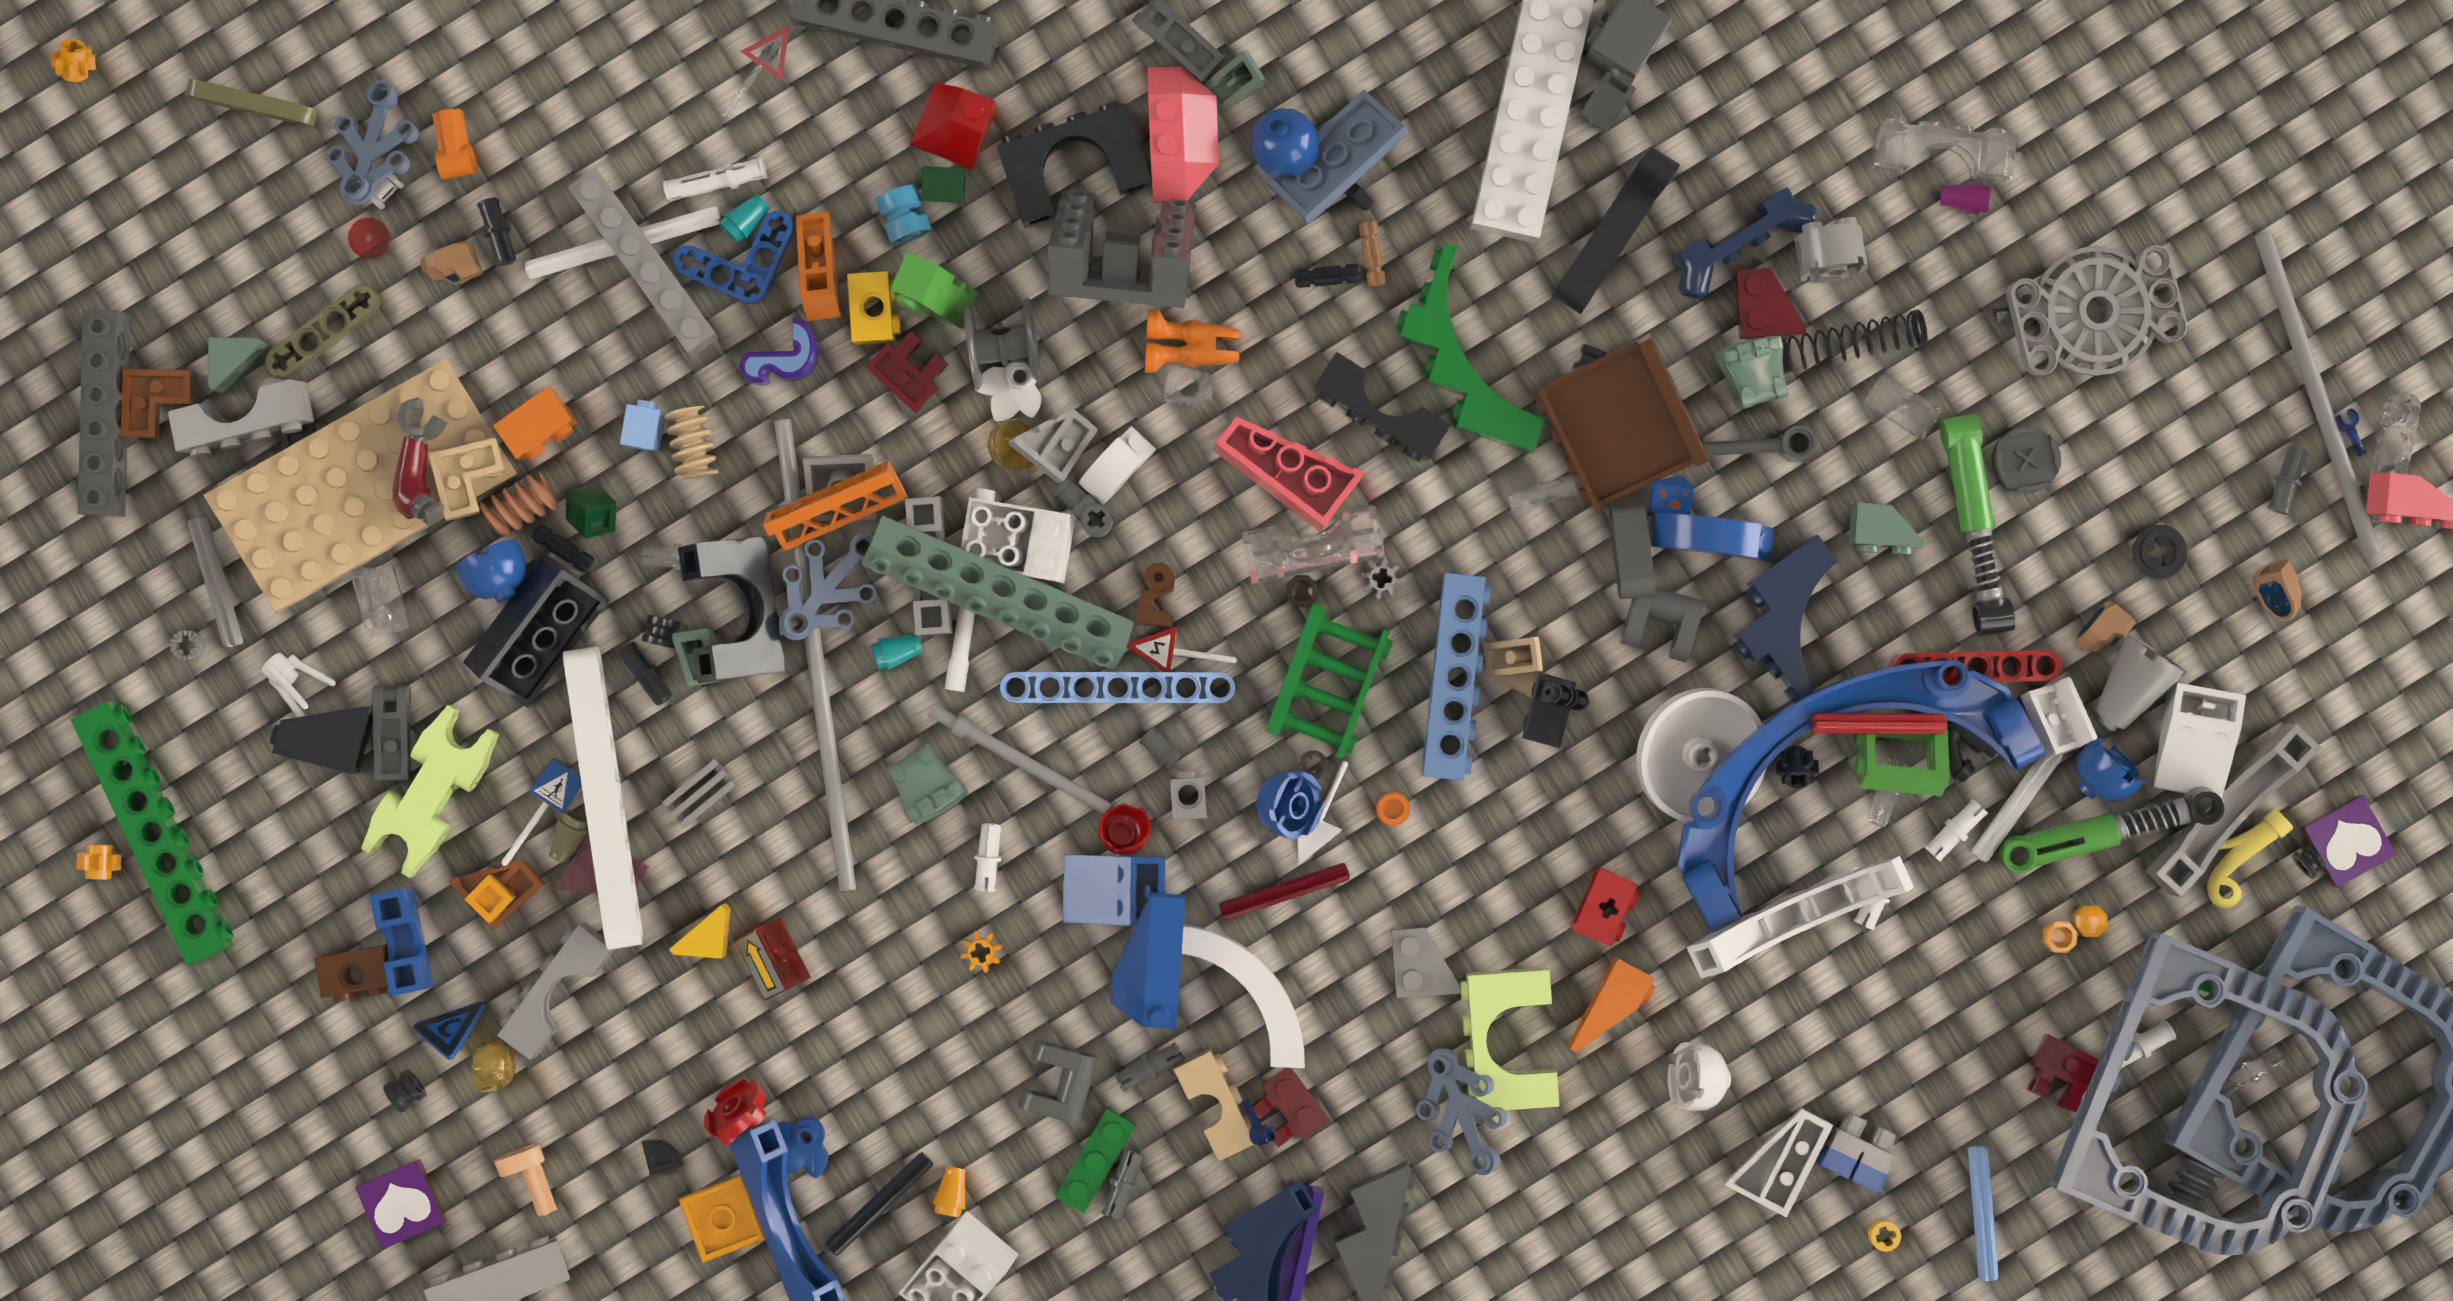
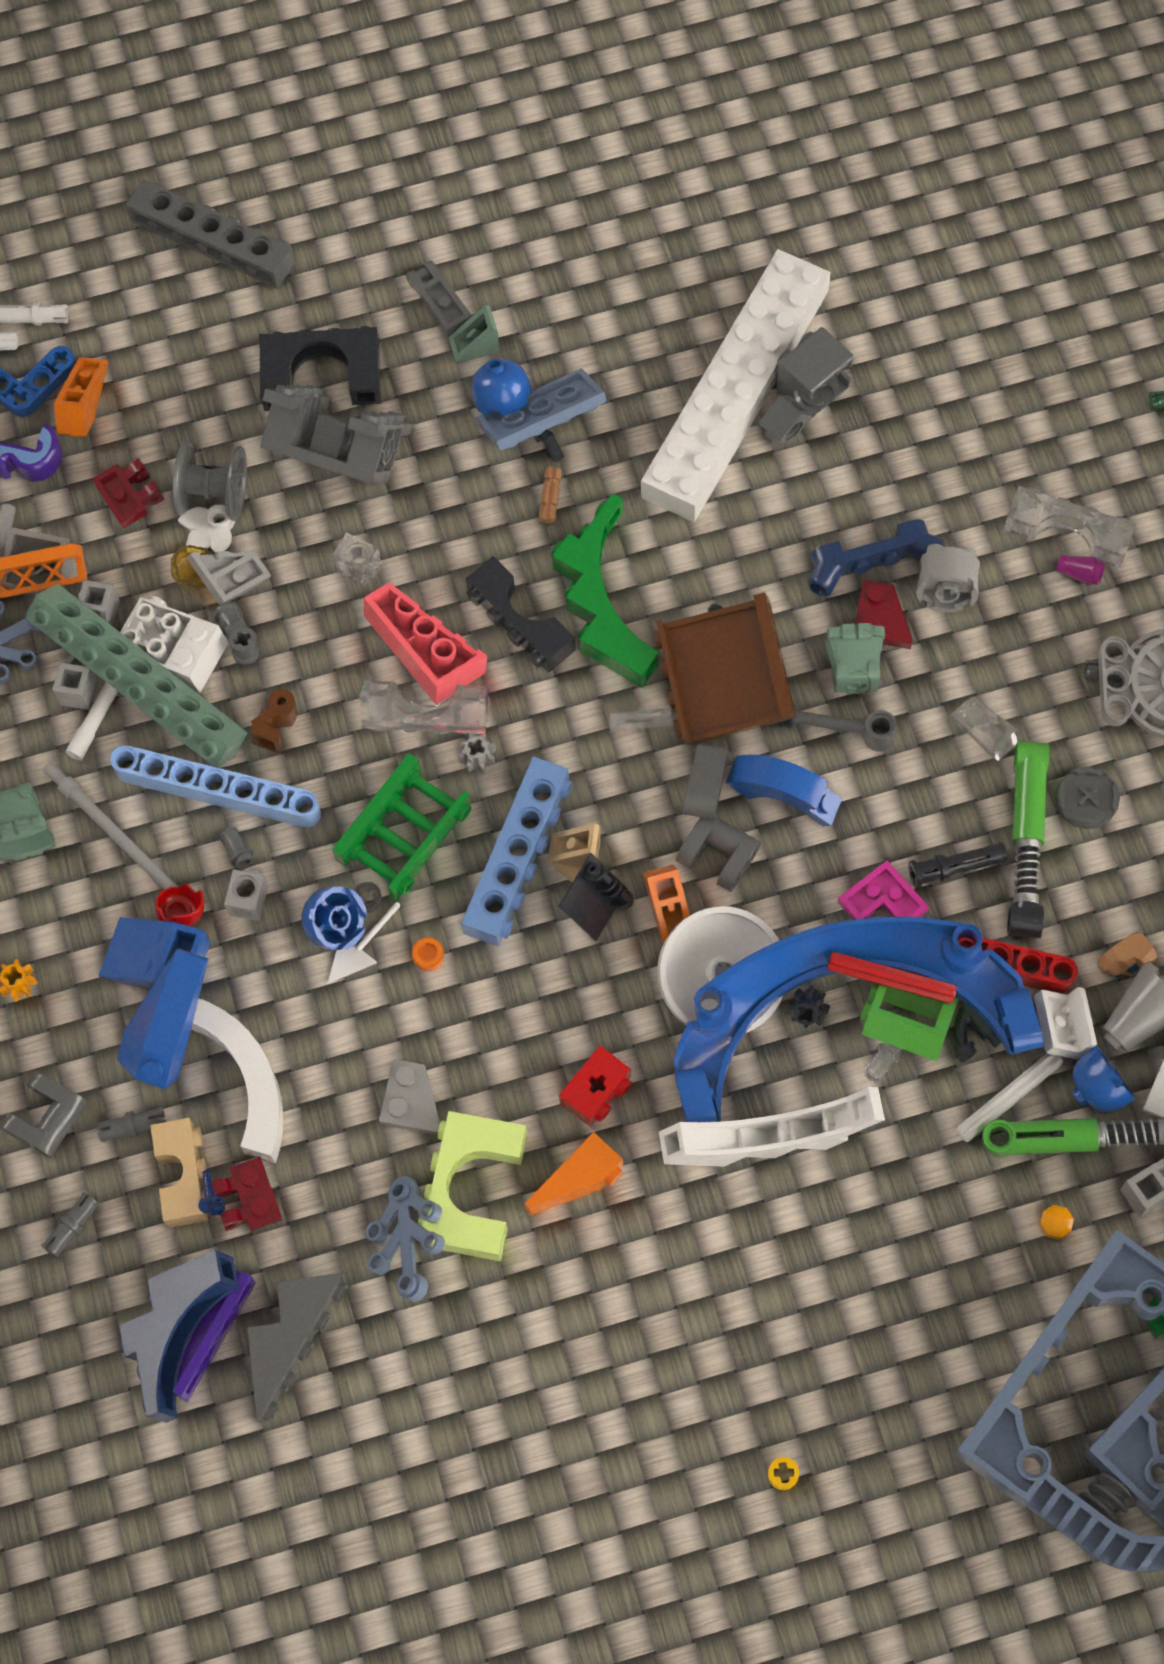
camera: 20 degrees right, 20 degrees down
teal cone [719,194,770,243] -> none
clear piece [722,25,790,118] -> none
yellow brick [847,271,901,345] -> none
teal cone [870,634,923,671] -> none
dark azure wheel [875,184,932,245] -> none
bright green wedge [890,252,978,329] -> none
red slope [910,82,998,171] -> none
dark green panel [921,166,966,203] -> none
white axle [974,823,1002,892] -> none
green plate [1055,1107,1136,1214] -> none
white brick [1078,426,1156,505] -> none
piece [1127,627,1237,672] -> none
orange piece [1145,309,1241,373] -> none
coral wedge [1148,66,1219,203] -> none
dark red axle [1219,863,1350,920] -> none
dark brown tile [1286,575,1318,608] -> none
black axle [1294,263,1361,288] -> none
black beam [1552,146,1680,315] -> none
blue slope [1648,475,1694,515] -> none
white cylinder [1667,1042,1731,1111] -> none
white wedge [1724,1108,1833,1218] -> none
dark blue arch [1733,534,1837,703] -> none
black piece [1781,309,1928,374] -> none
light grey hips [1815,1112,1896,1194] -> none
sand green slope [1849,503,1924,555] -> none
white pin [1853,898,1890,930] -> none
white pin [1925,798,1988,862] -> none
light blue axle [1968,1145,1998,1281] -> none
dark red plate [2026,1034,2099,1113] -> none
light orange tile [2042,920,2078,953] -> none
white pin [2120,1020,2176,1070] -> none
none -> orange slope [642,864,690,944]
none -> dark pink plate [838,860,929,920]
none -> black pin [908,842,1008,889]

